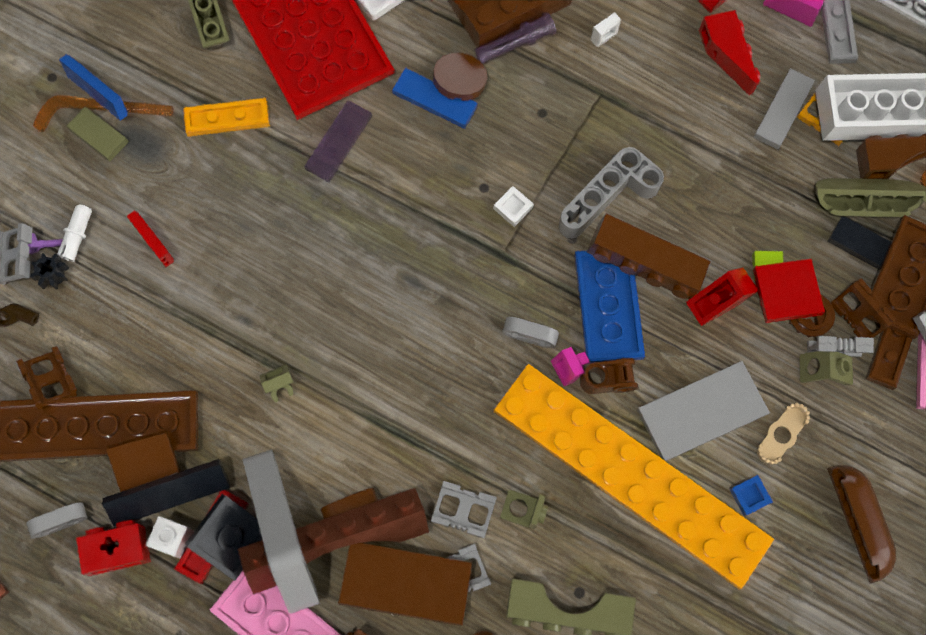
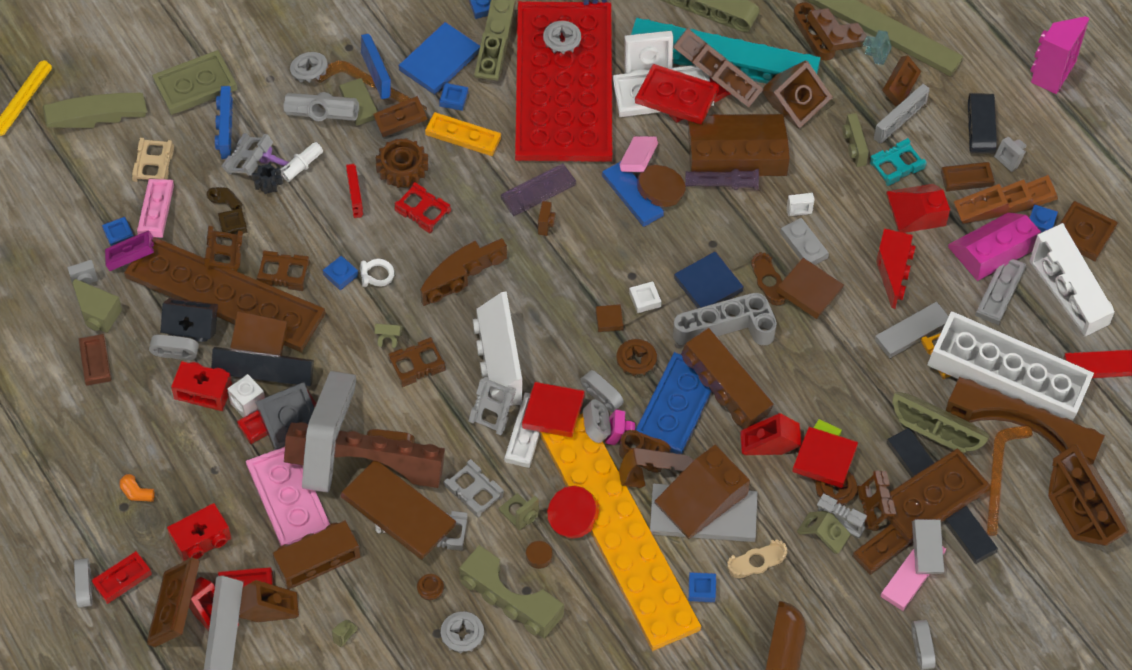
camera: 30 degrees right, 15 degrees down
none -> black brick [160,298,218,342]
none -> dark brown tile [218,208,248,238]
none -> reddish brown piece [257,250,310,291]
none -> light grey piece [284,92,359,121]
none -> light grey gear [290,52,328,83]
none -> blue plate [323,256,358,290]
none -> white piece [360,259,394,287]
none -> reddish brown plate [373,96,427,137]
none -> reddish brown gear [376,138,429,188]
none -> reddish brown piece [388,337,446,387]
none -> red piece [394,182,451,233]
none -> blue tile [399,22,480,95]
none -> reddish brown slope [420,238,507,306]
none -> blue tile [439,83,468,111]
none -> light grey piece [468,377,516,435]
none -> white slope [473,292,522,406]
none -> white tile [504,392,540,468]
none -> red tile [522,382,585,438]
none -> reddish brown tile [526,541,552,569]
none -> reddish brown plate [538,201,556,236]
none -> red tile [547,485,599,539]
none -> light grey beam [583,399,611,443]
none -> reddish brown tile [595,304,623,332]
none -> reddish brown gear [616,339,657,376]
none -> reddish brown piece [619,448,694,488]
none -> bright pink tile [620,137,658,172]
none -> reddish brown slope [654,444,750,539]
none -> dark blue tile [674,252,744,308]
none -> reddish brown piece [751,252,786,306]
none -> reddish brown tile [776,258,844,319]
none -> light grey plate [780,218,829,265]

